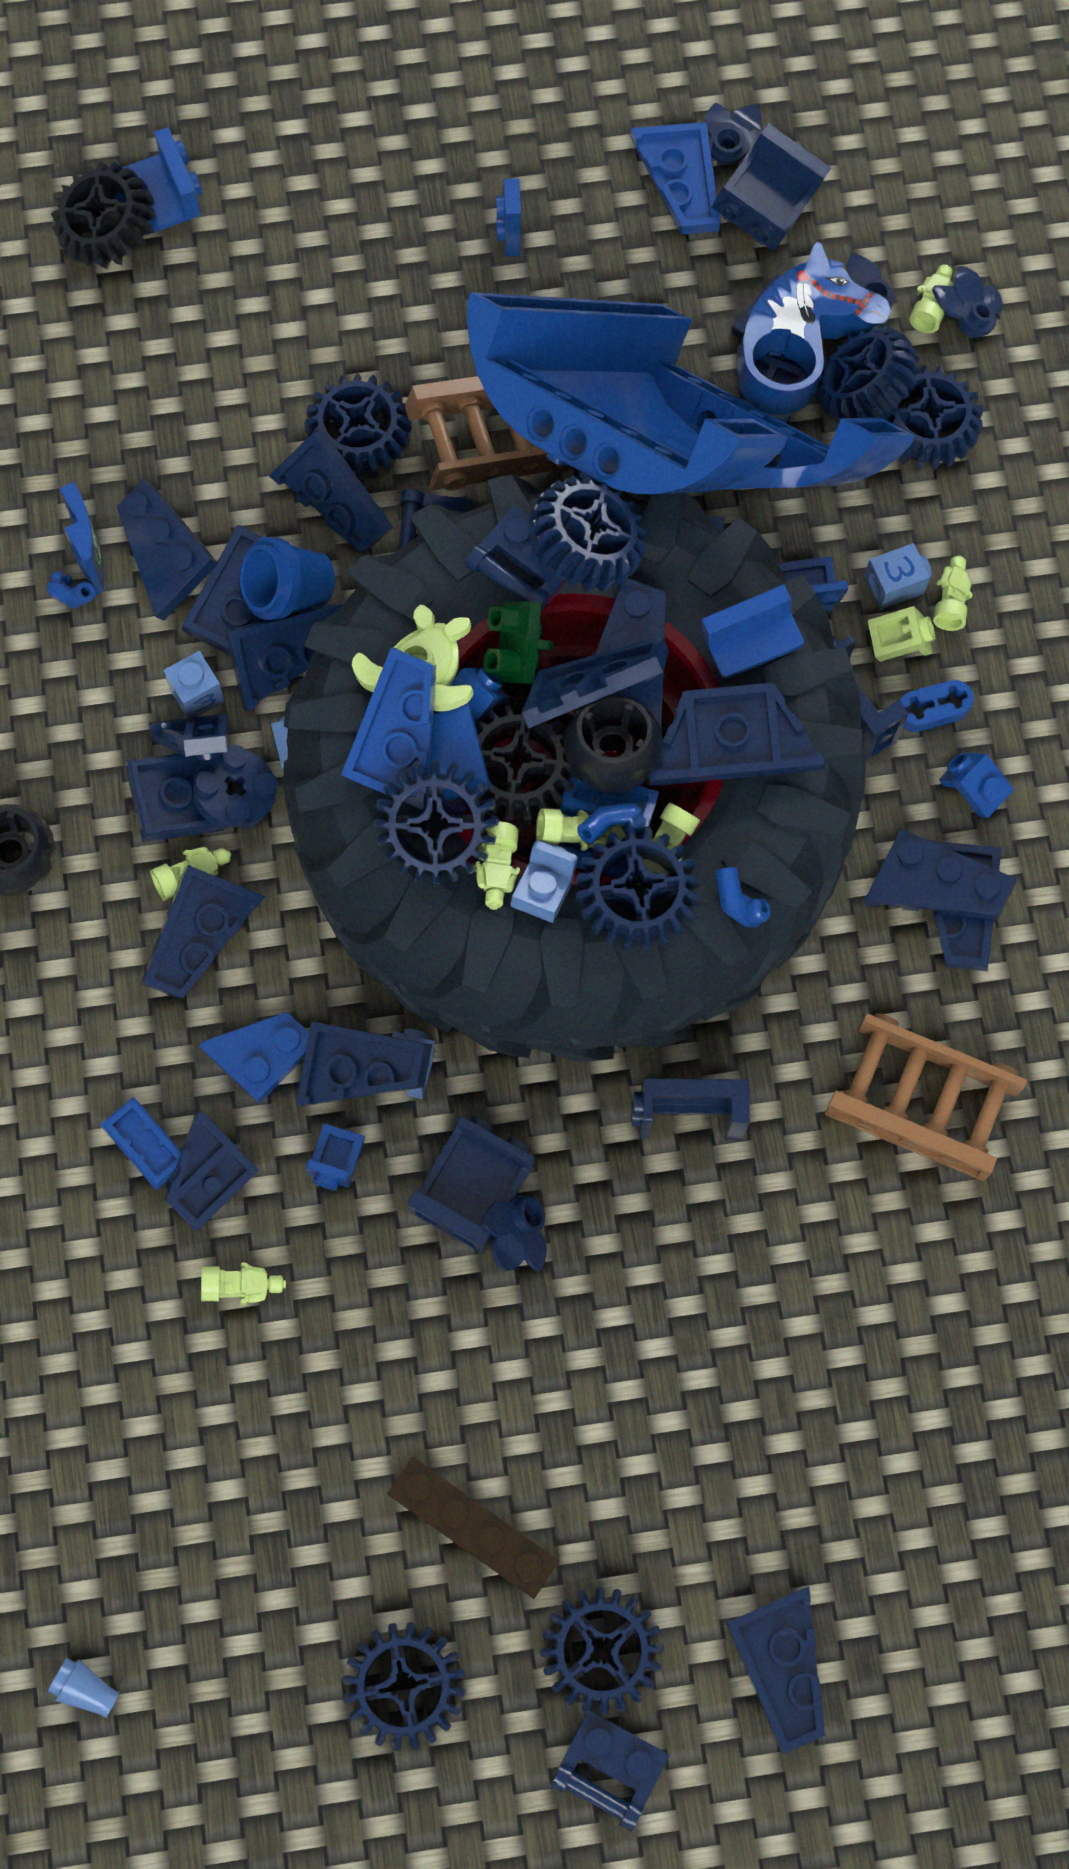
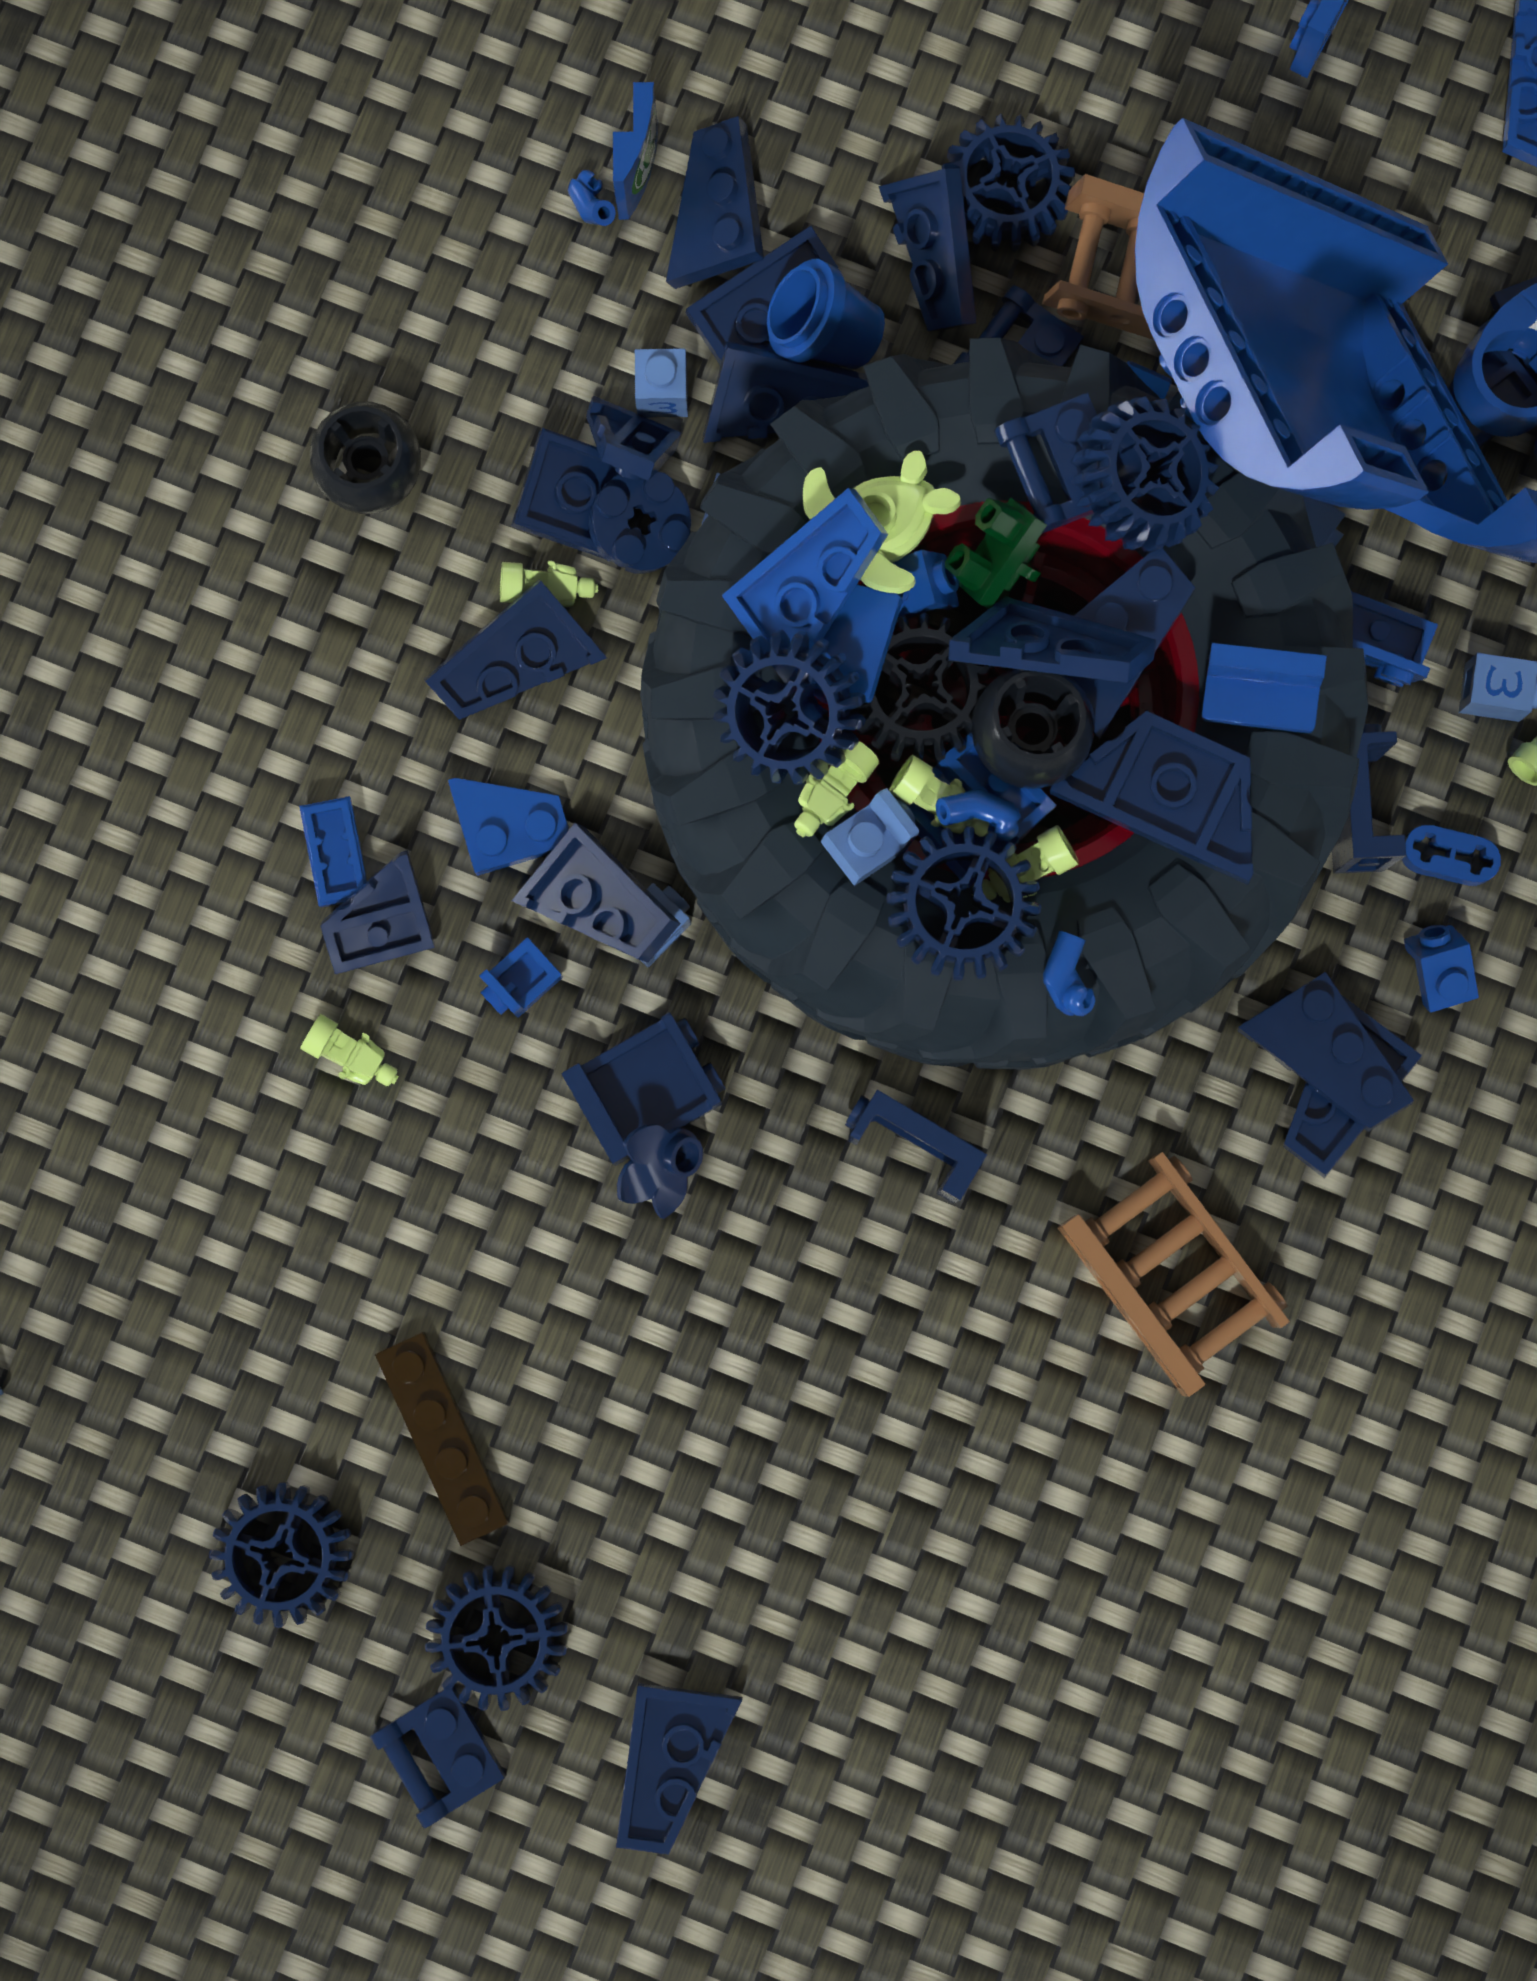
camera: 35 degrees right, 10 degrees up
yellowish green bracket [868,606,935,662] -> none

